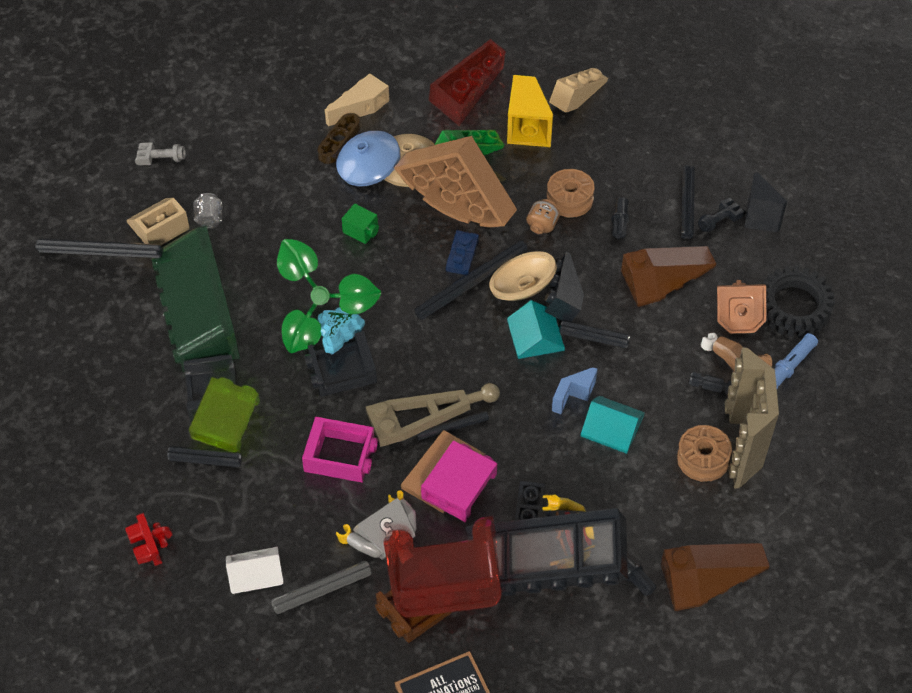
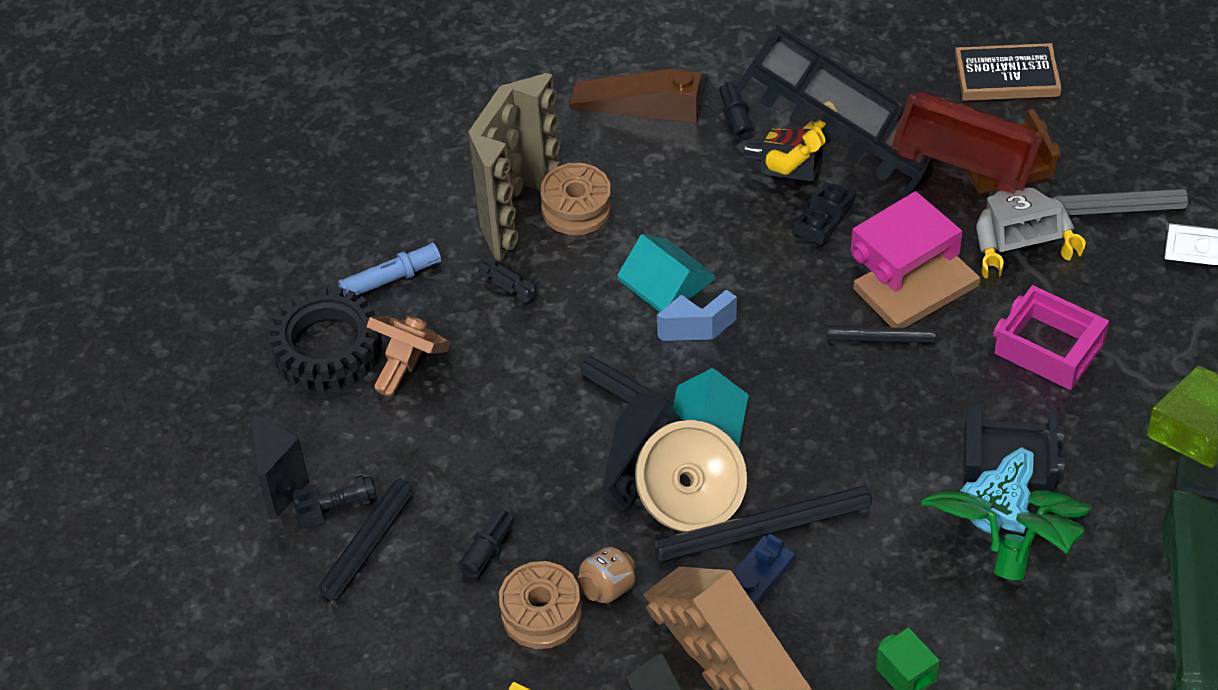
camera: 155 degrees left, 5 degrees down
dark tan plate [366,383,500,447] -> none
reddish brown wedge [621,246,716,307] -> none
medium nougat arm [701,333,772,372] -> none

